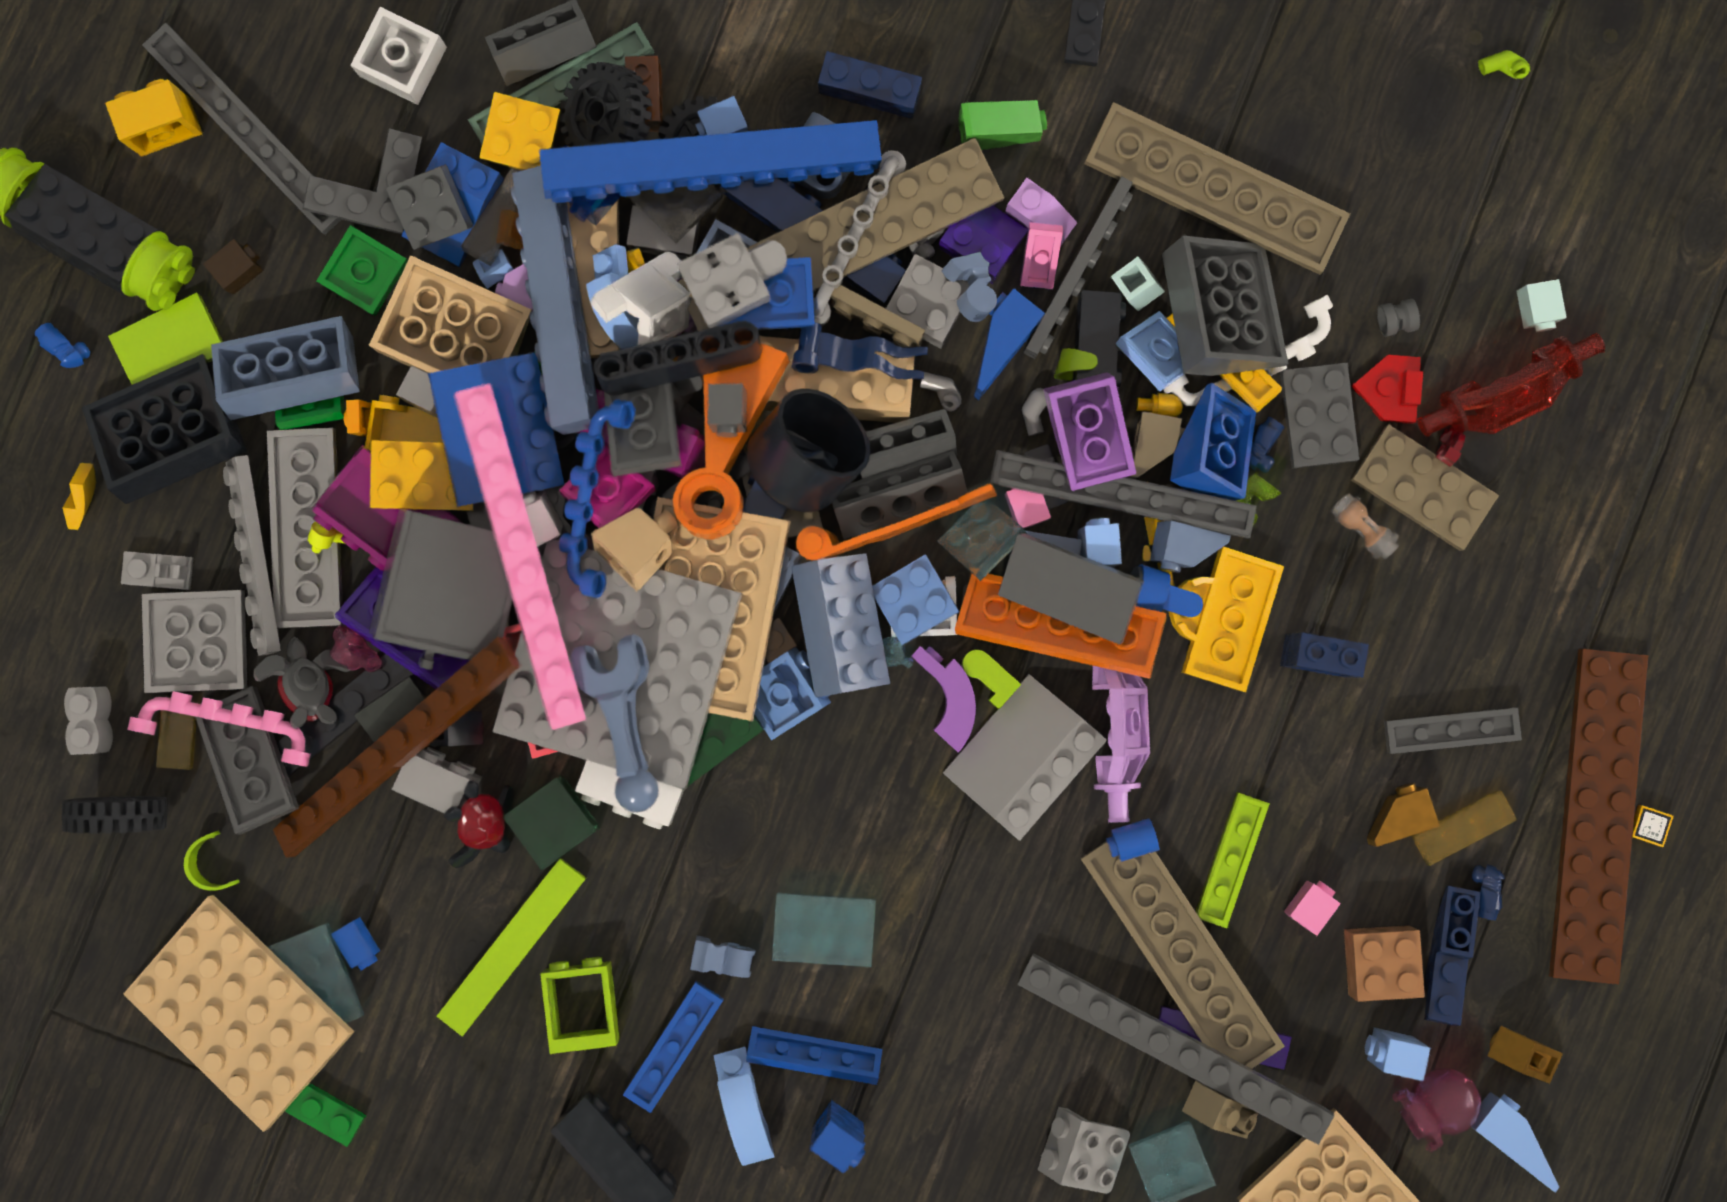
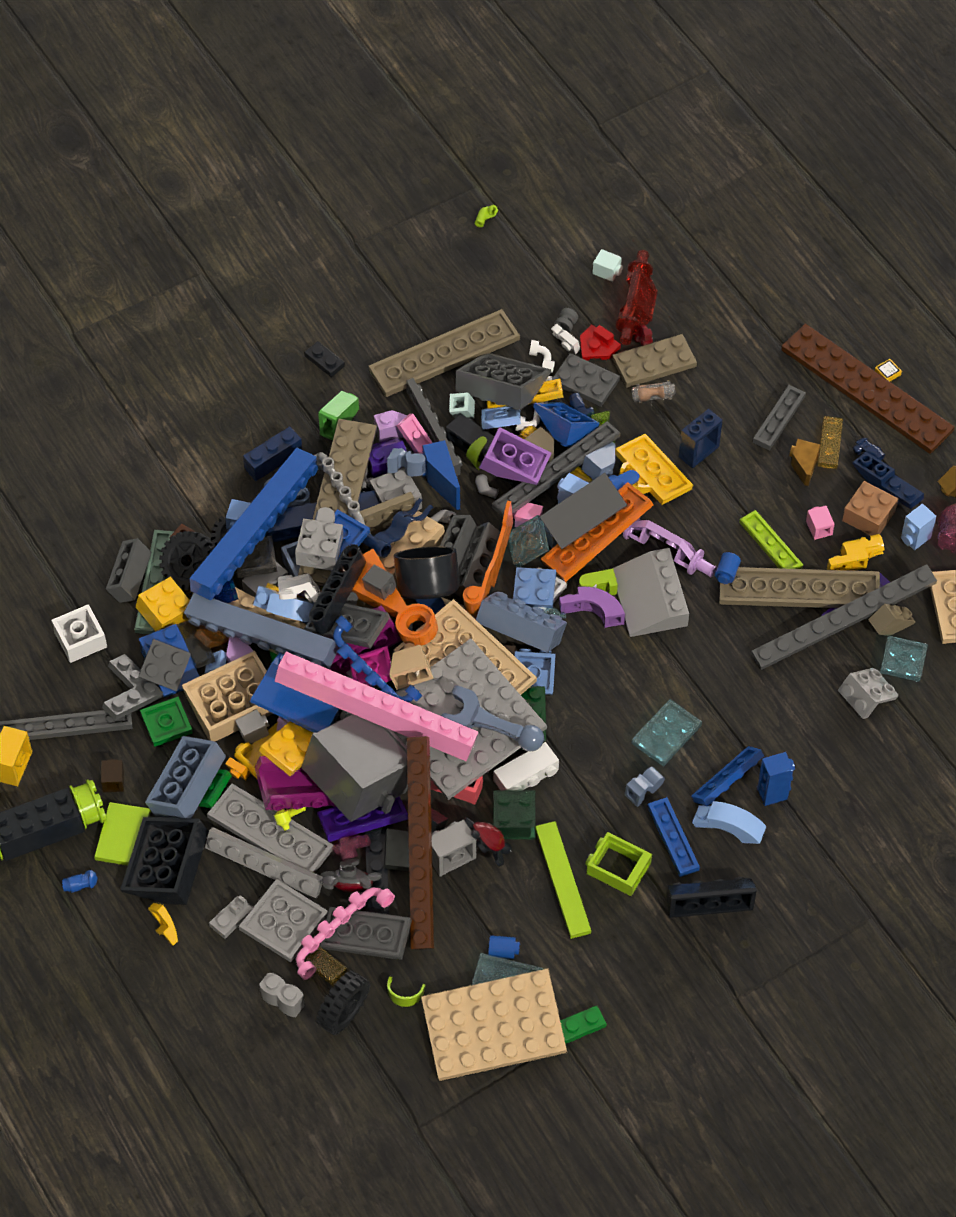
camera: 50 degrees left, 30 degrees down
none -> white plate [551,324,581,354]
none -> yellow plate [827,534,884,571]

